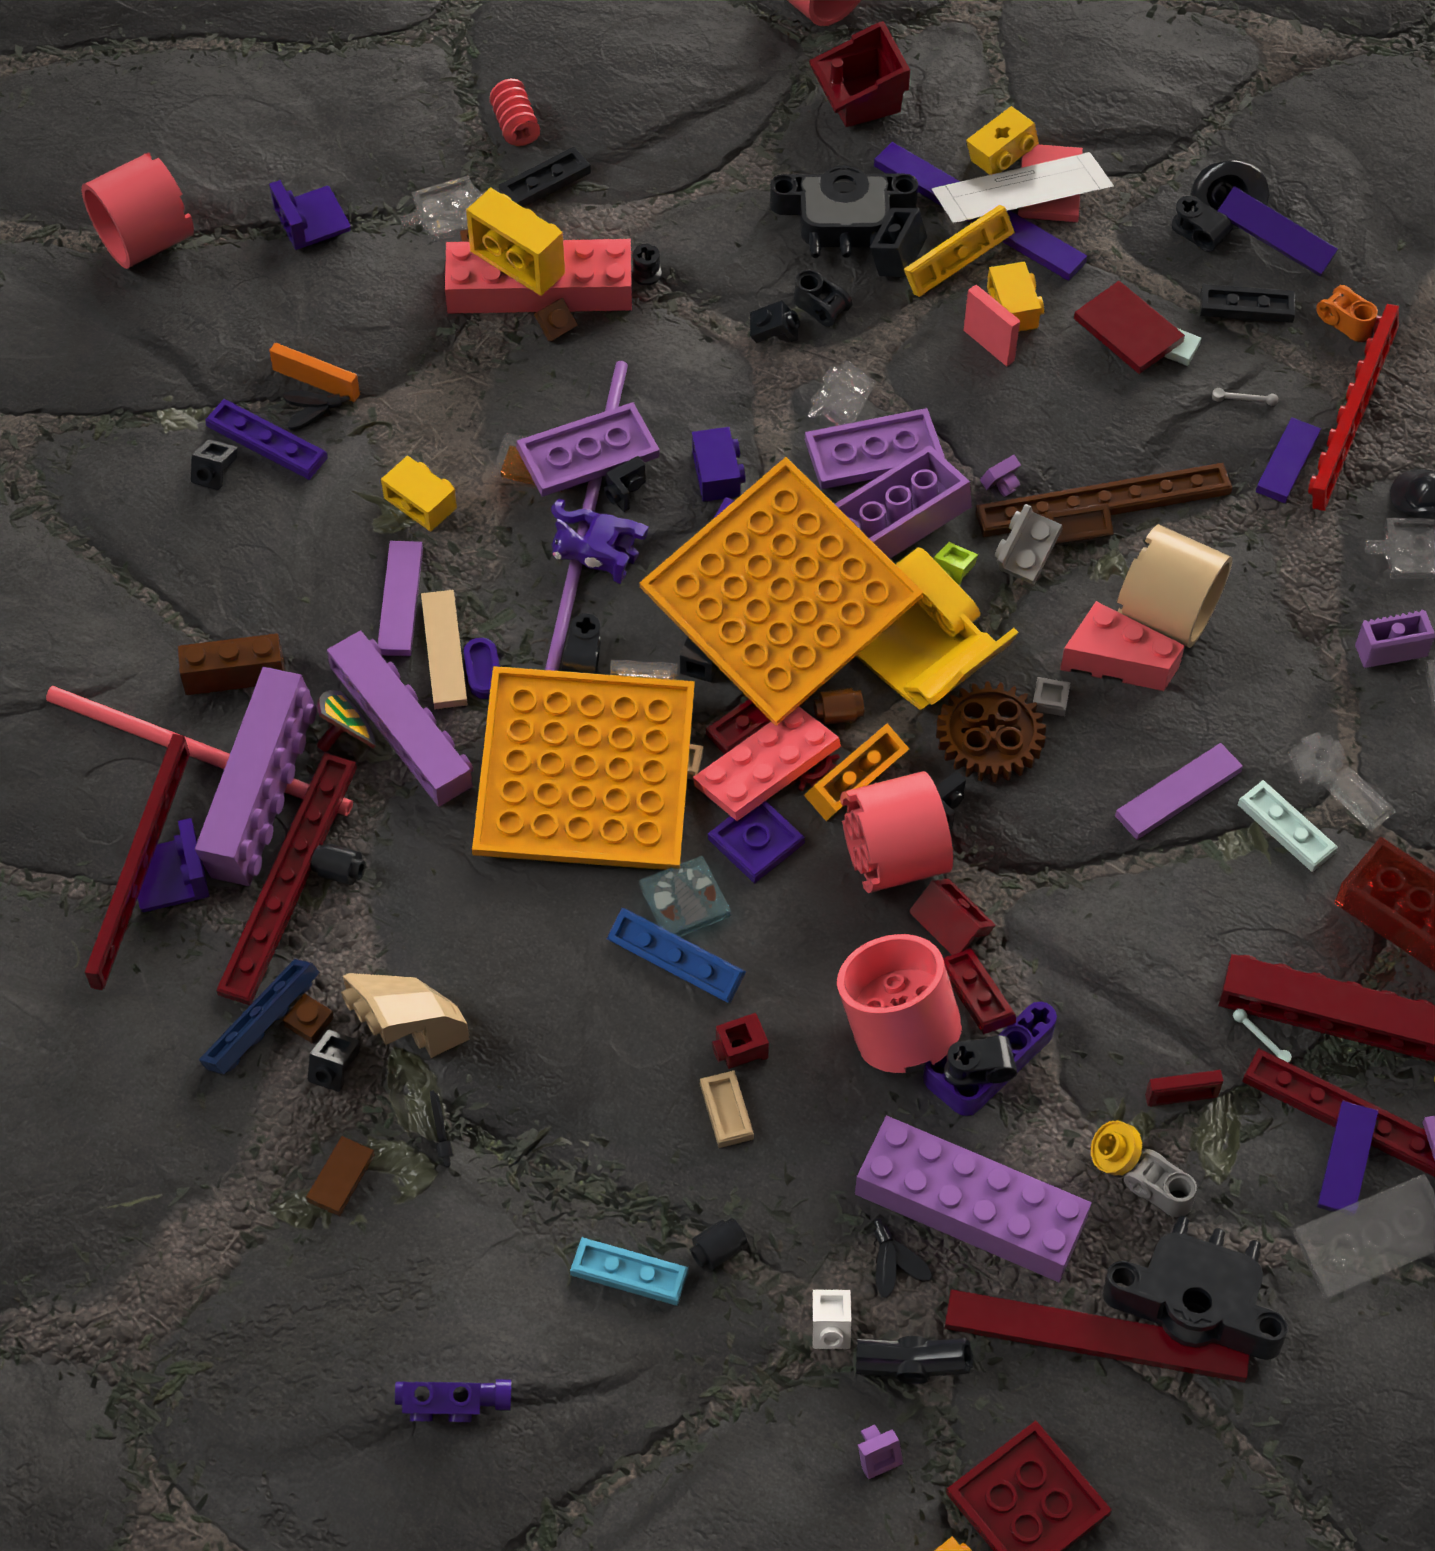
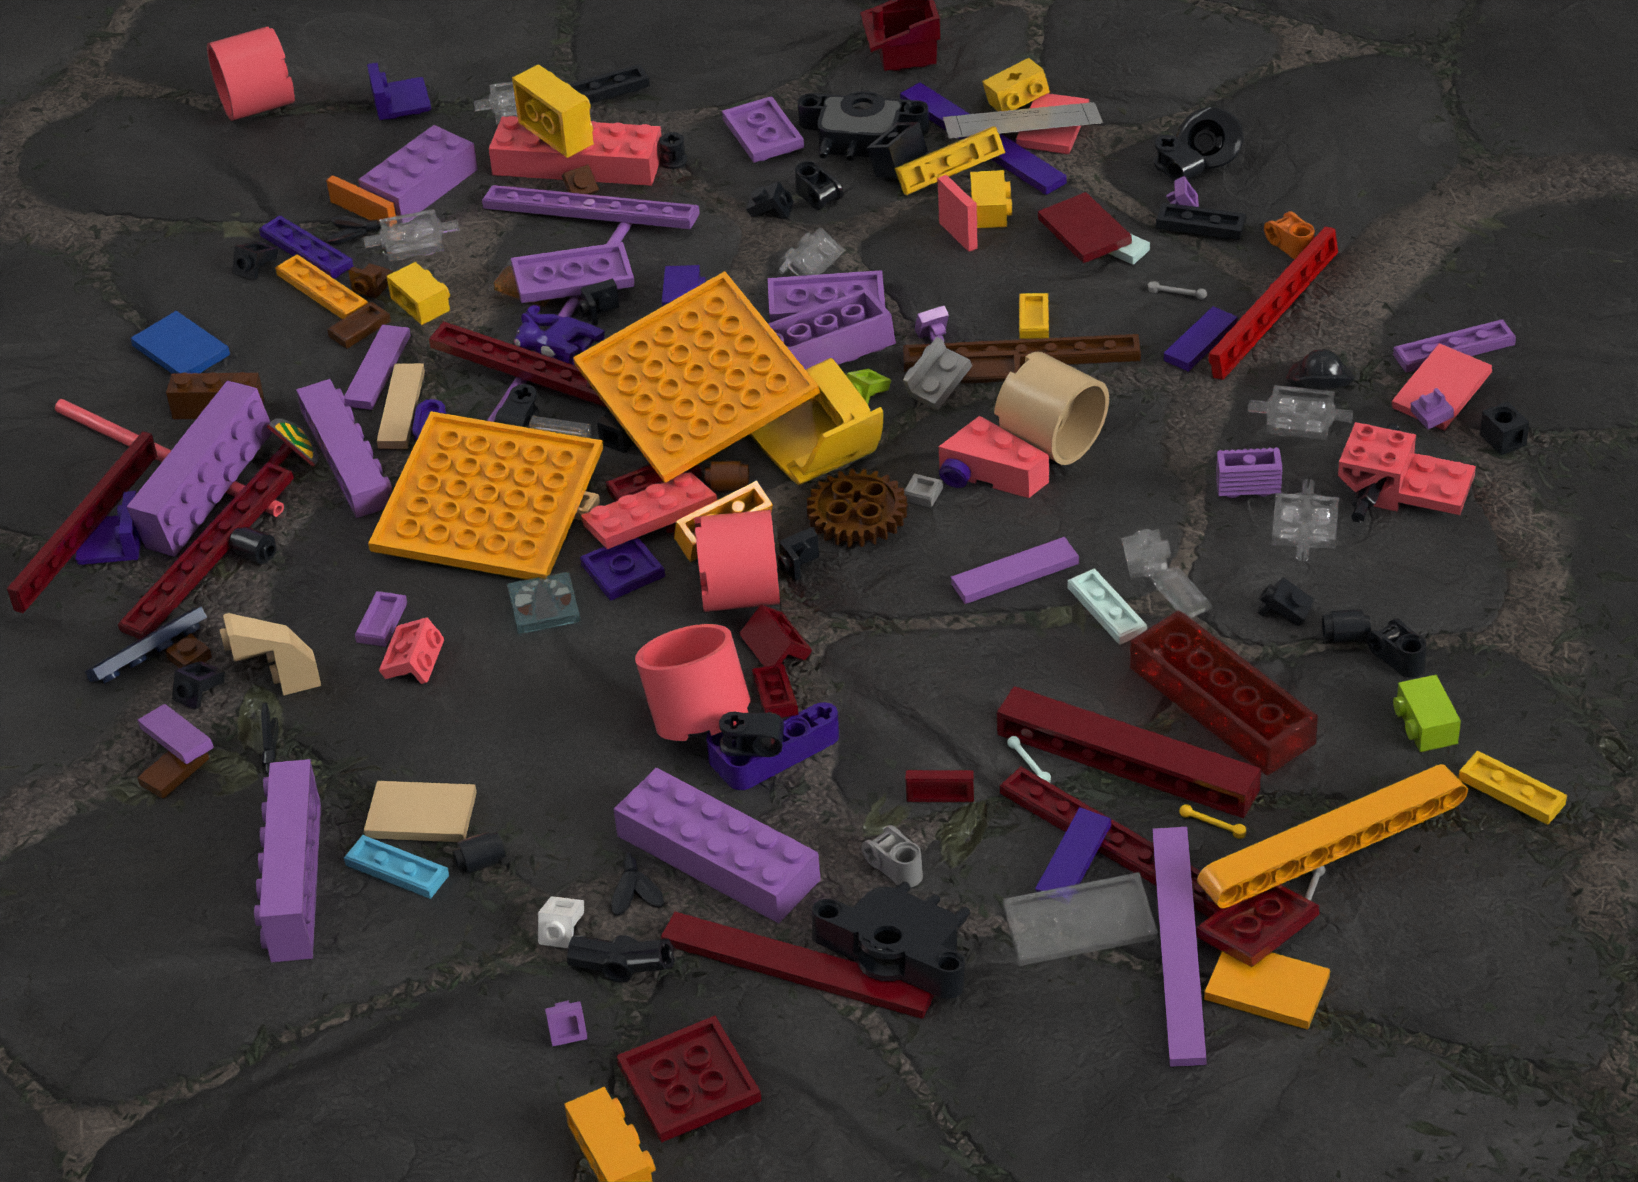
camera: 15 degrees right, 15 degrees down
dark purple brick [395,1379,511,1422] -> none
coral piece [490,78,540,146] -> none
blue tile [607,908,746,1003] -> none
tan tile [700,1070,754,1148] -> none
dark red brick [711,1012,769,1069] -> none
yellow plate [1091,1120,1142,1176] -> none
dark purple tile [1217,186,1338,277] -> none
none -> blue tile [130,311,230,374]
none -> medium lavender tile [137,704,214,764]
none -> medium lavender brick [254,759,321,962]
none -> light orange tile [275,254,368,319]
none -> reddish brown tile [327,302,391,349]
none -> reddish brown bracket [348,263,393,299]
none -> medium lavender tile [355,591,407,647]
none -> medium lavender brick [358,125,478,225]
none -> clear plate [363,209,459,261]
none -> tan tile [364,781,477,842]
none -> coral bracket [379,617,444,684]
none -> dark red plate [429,321,607,407]
none -> medium lavender tile [482,185,700,229]
none -> medium lavender plate [722,96,804,163]
none -> dark purple tile [939,458,971,488]
none -> yellow tile [1019,293,1049,339]
none -> medium lavender tile [1166,176,1199,207]

